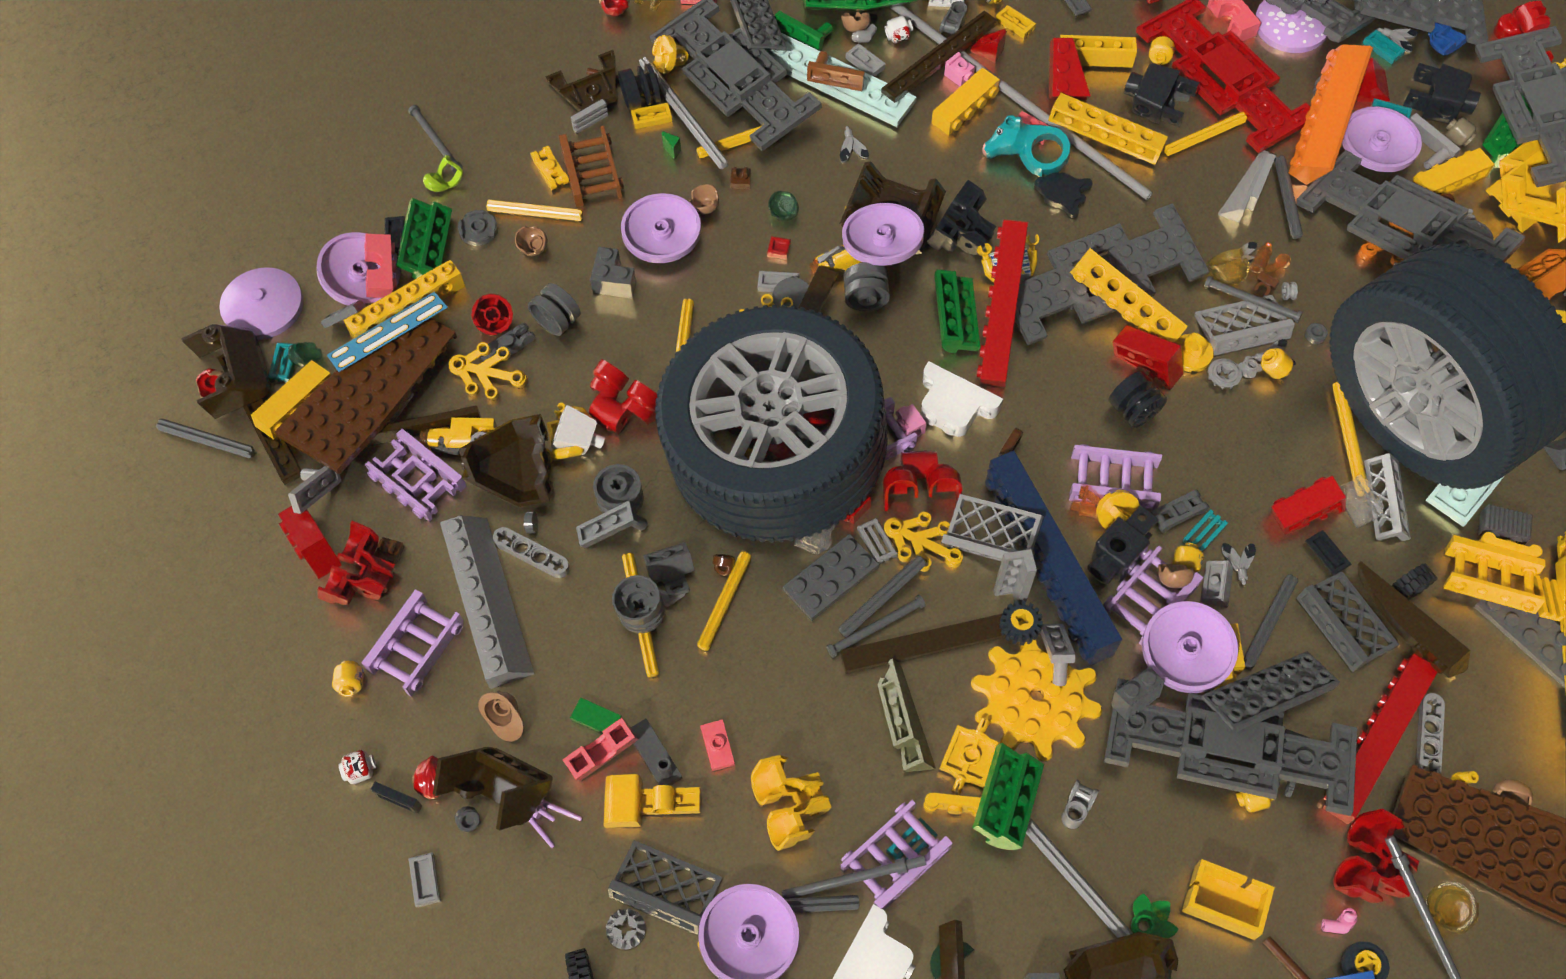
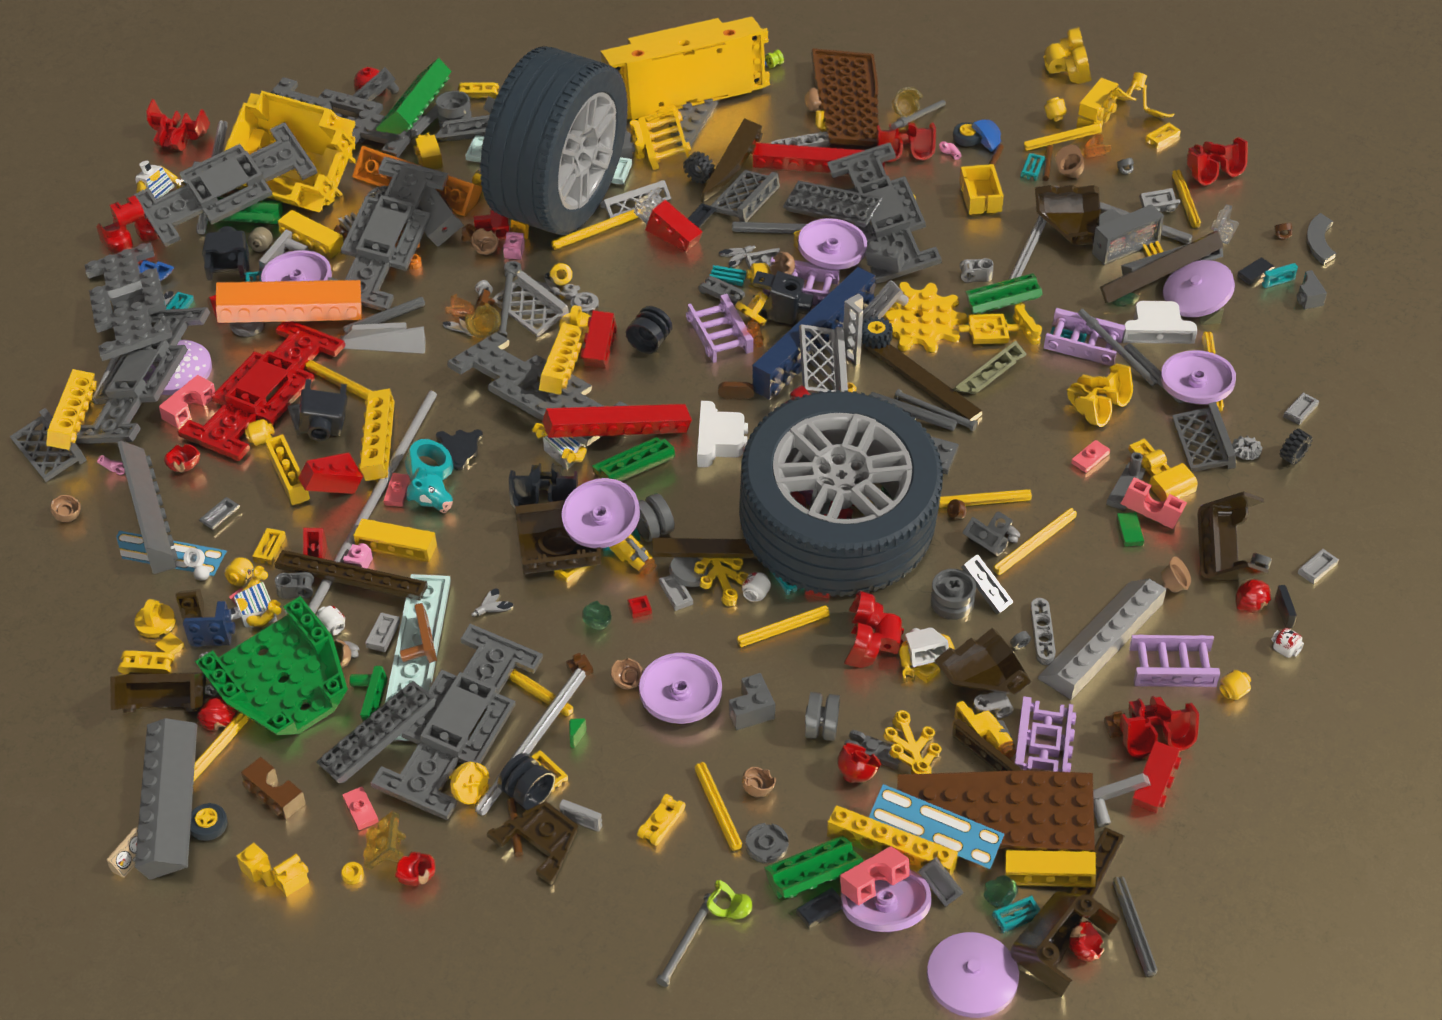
camera: 120 degrees left, 15 degrees down
dark orange fence [558,126,624,208] -> none
dark grey wheel [612,575,665,634] -> none
green plate [1131,894,1178,939] -> none

